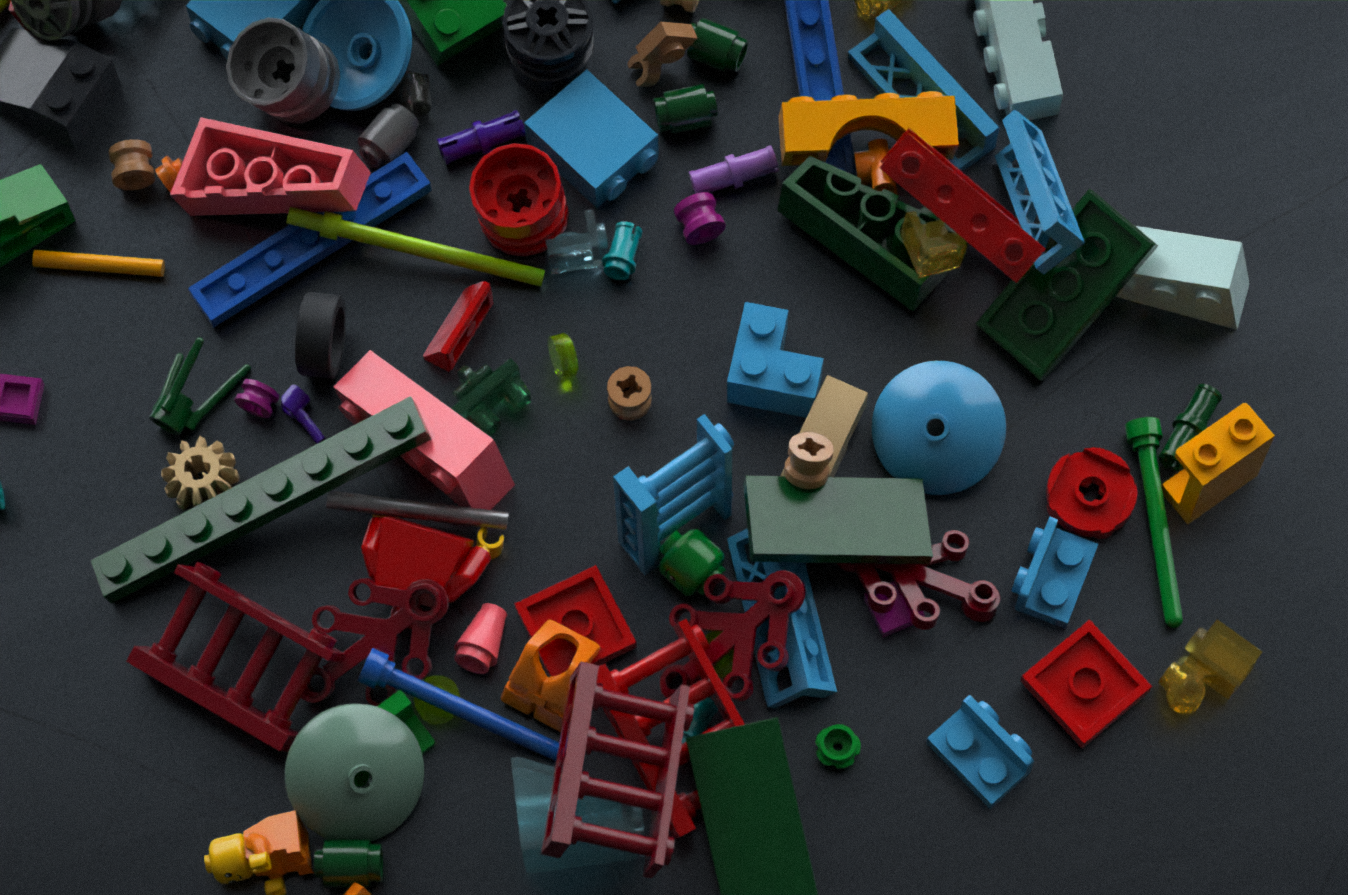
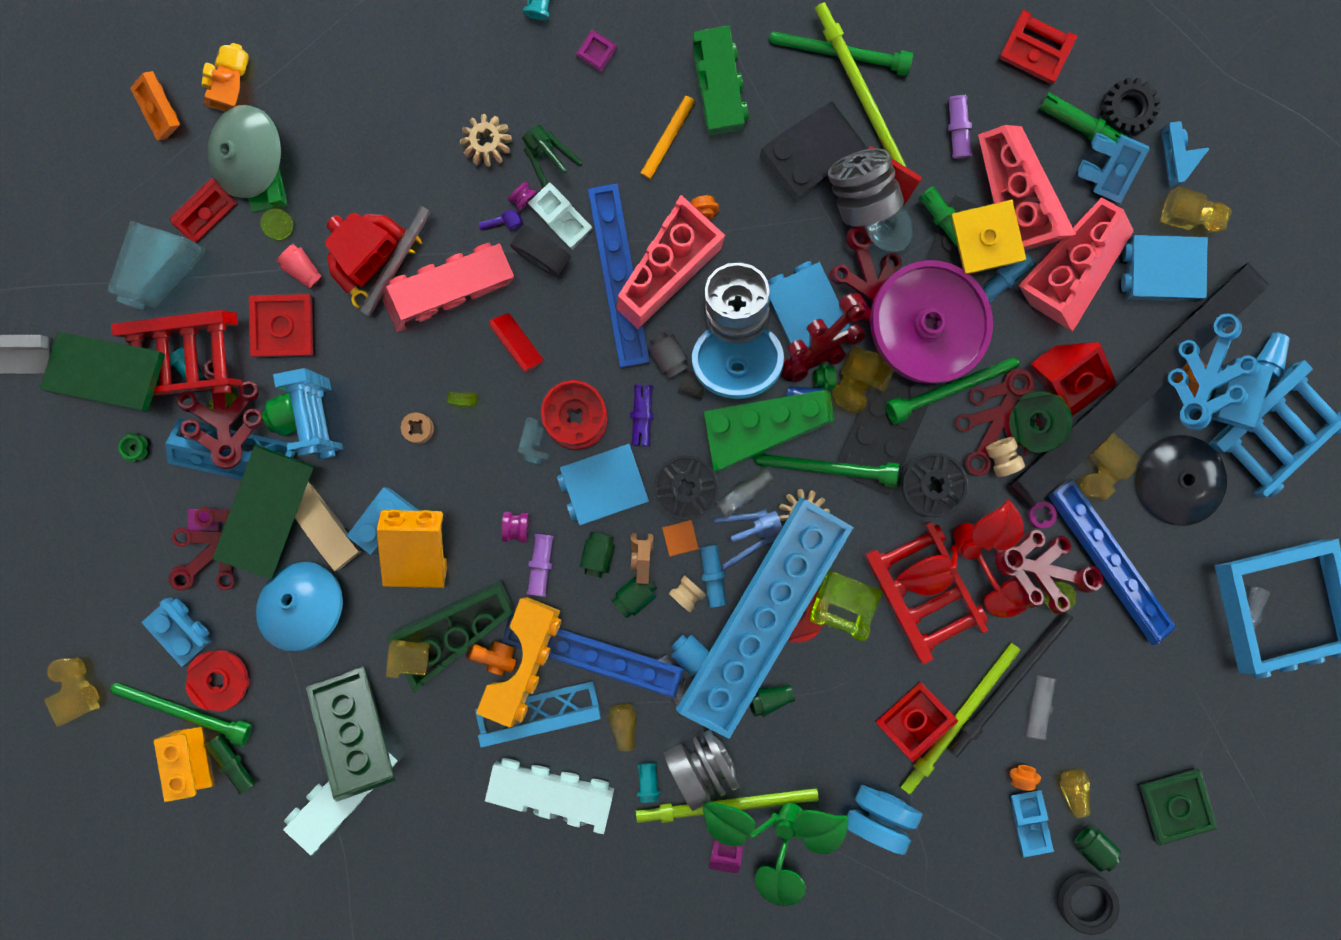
camera: 110 degrees right, 20 degrees up
plate [90,396,432,604] -> none
medium nougat wheel [108,139,156,190] -> none
dark red fence [126,562,346,751] -> none
lime bar [286,207,545,287] -> none
dark red plant [301,578,449,706] -> none
dark green brick [314,840,383,888] -> none
blue piece [357,648,559,761] -> none
clear green hips [451,358,531,437] -> none
orange piece [500,620,600,732] -> none
dark red fence [541,661,694,879] -> none
teal pin [602,222,643,280] -> none
medium nougat wheel [784,432,833,489] -> none
red fence [879,127,1046,283] -> none
dark azure bracket [926,695,1034,809] -> none
dark azure fence [995,110,1085,274] -> none
red plate [1020,619,1152,749] -> none
none -> red slope [169,178,237,244]
none -> light orange panel [377,510,447,588]
none -> light aqua slope [528,182,594,251]
none -> orange tile [662,520,699,557]

